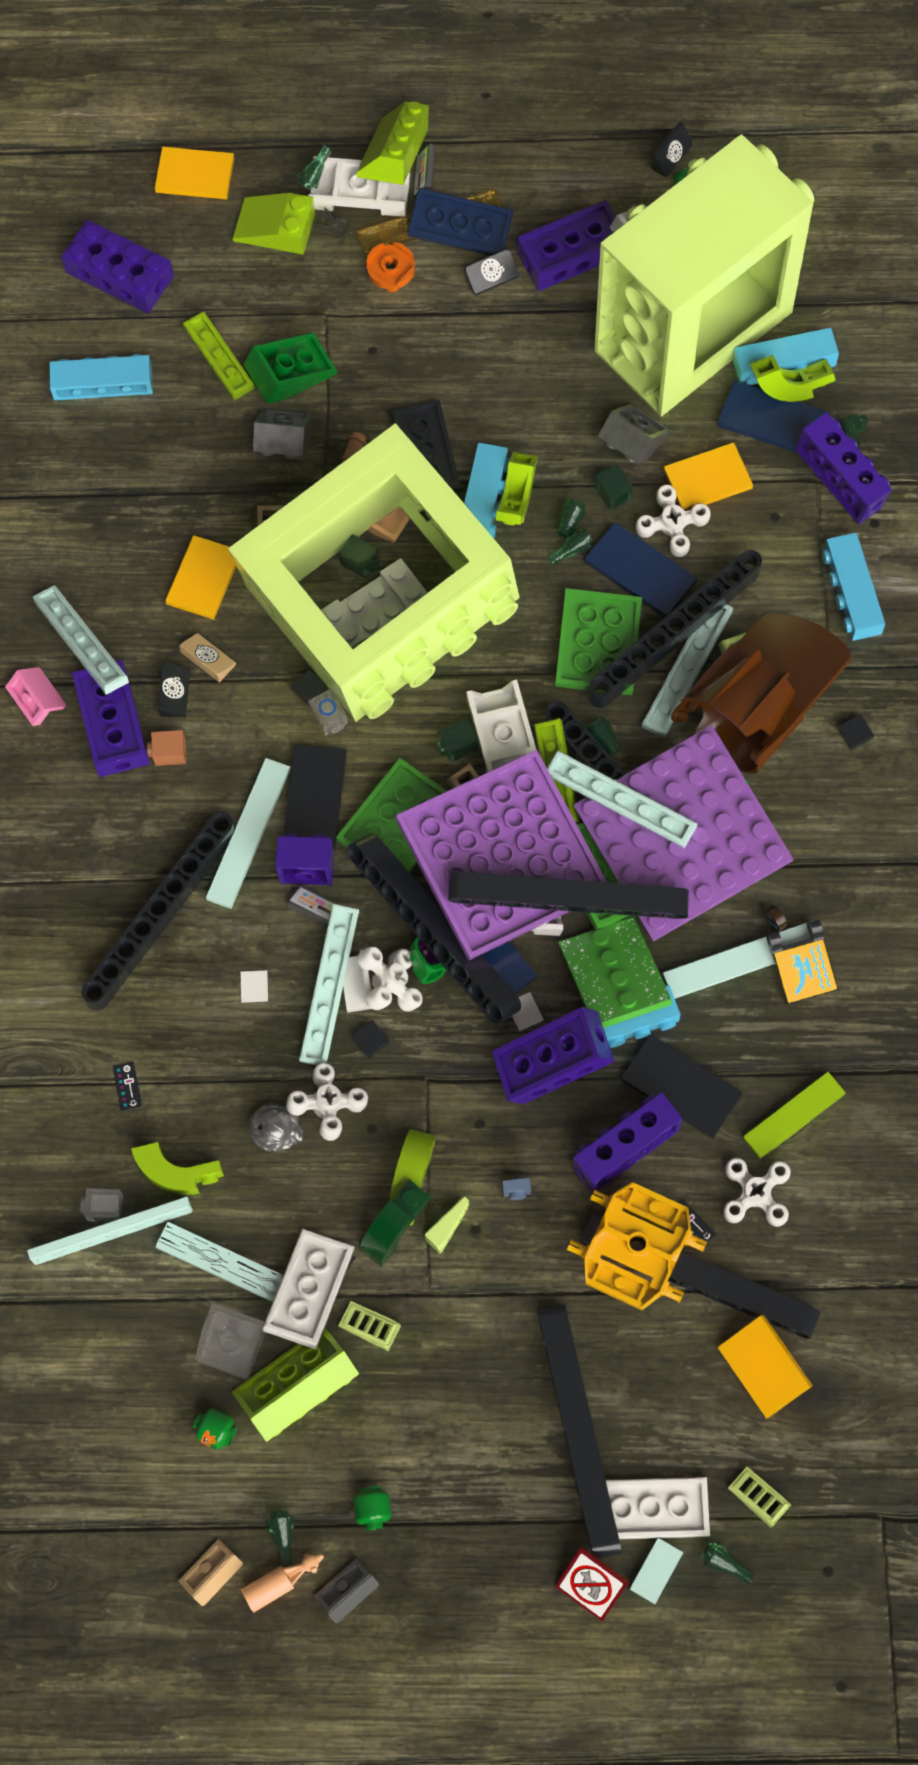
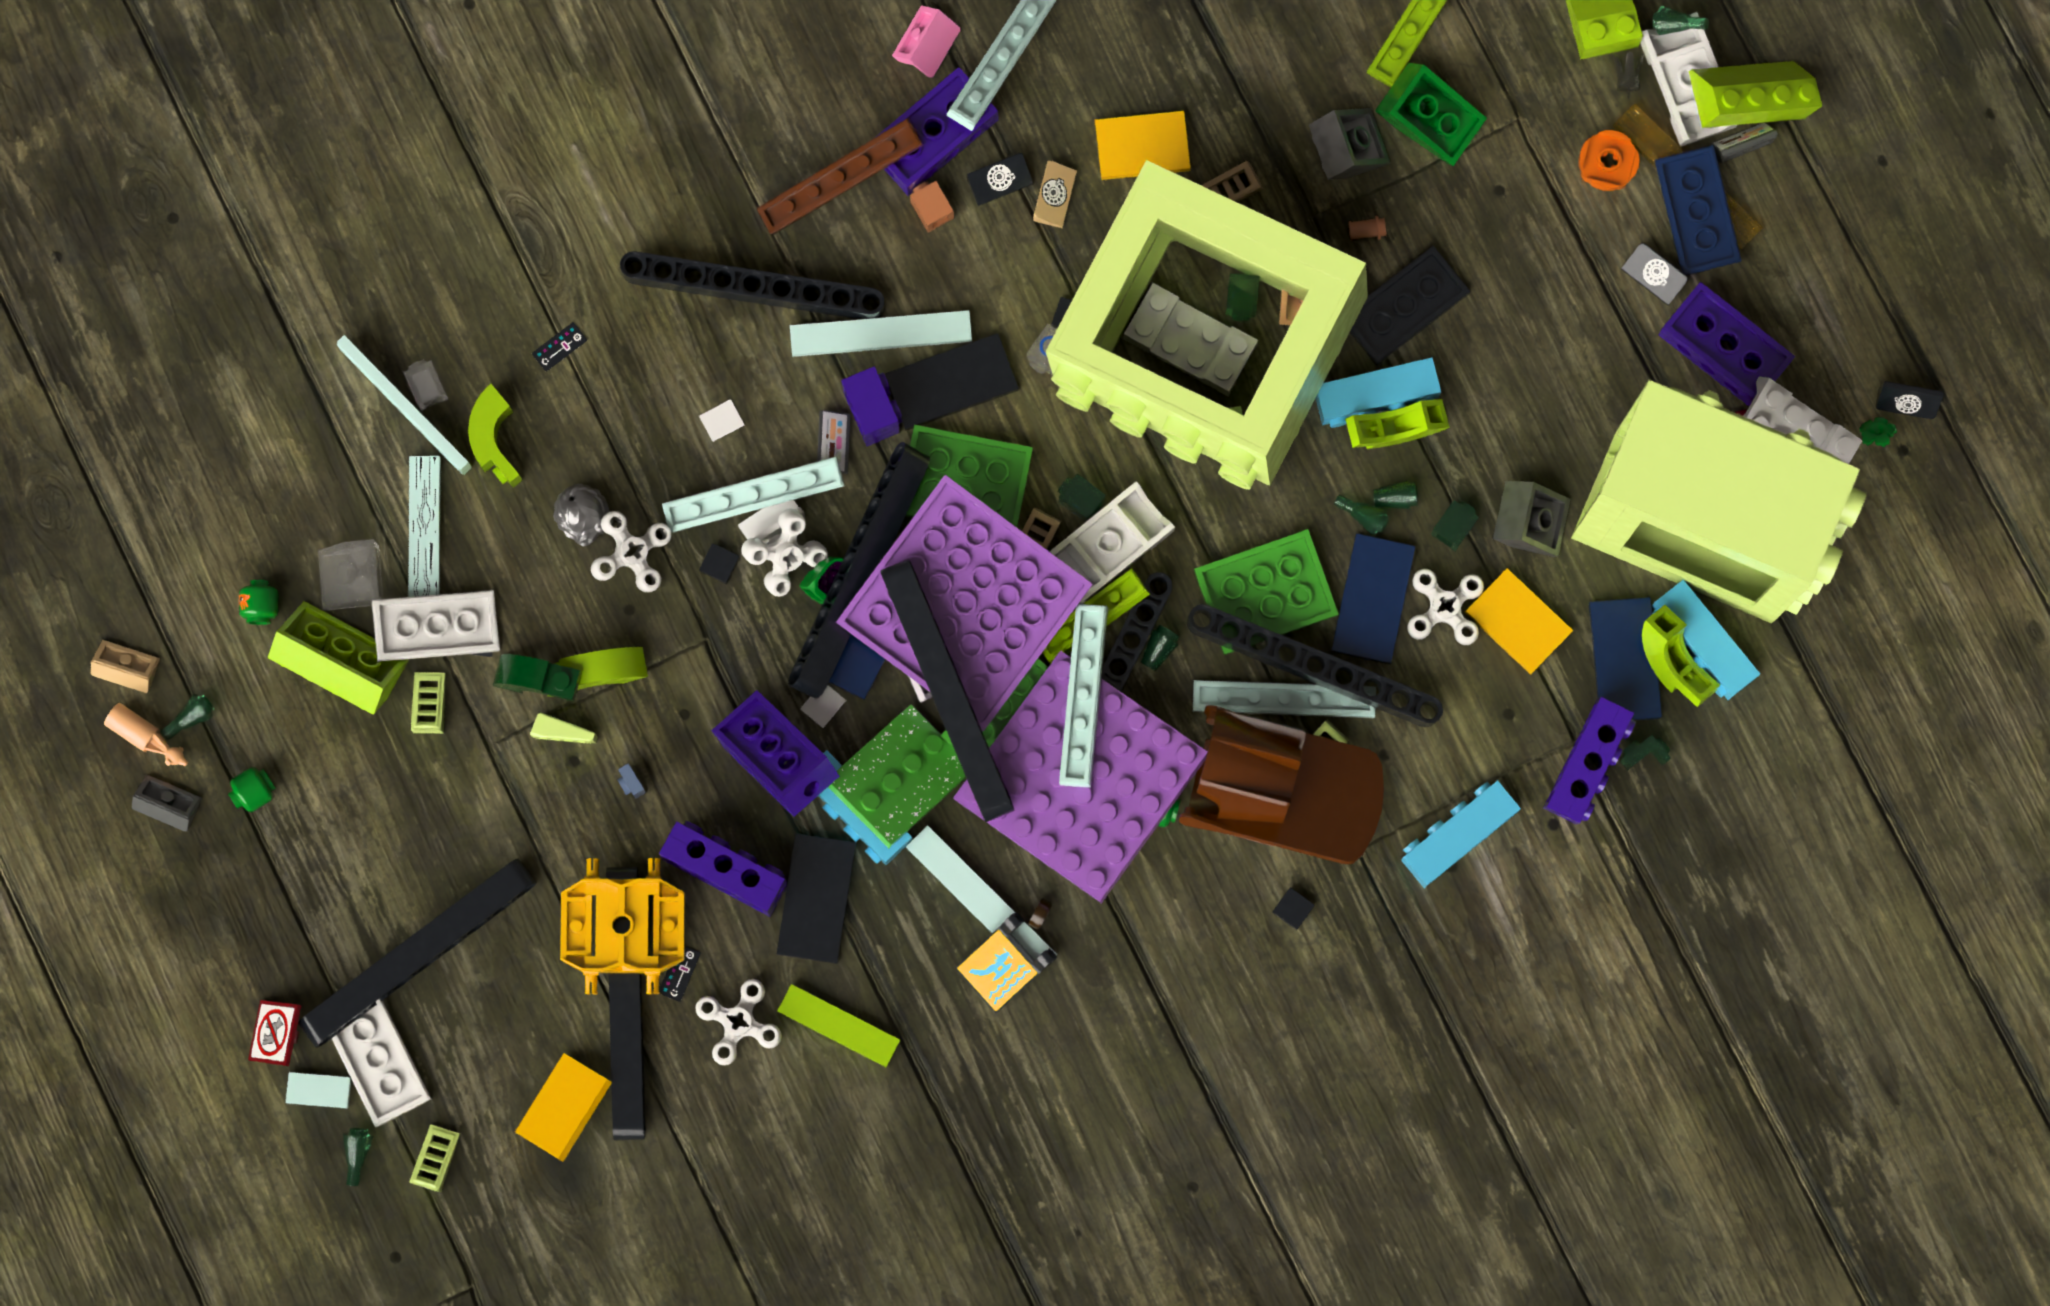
camera: 60 degrees right, 10 degrees up
none -> reddish brown tile [756,118,924,235]

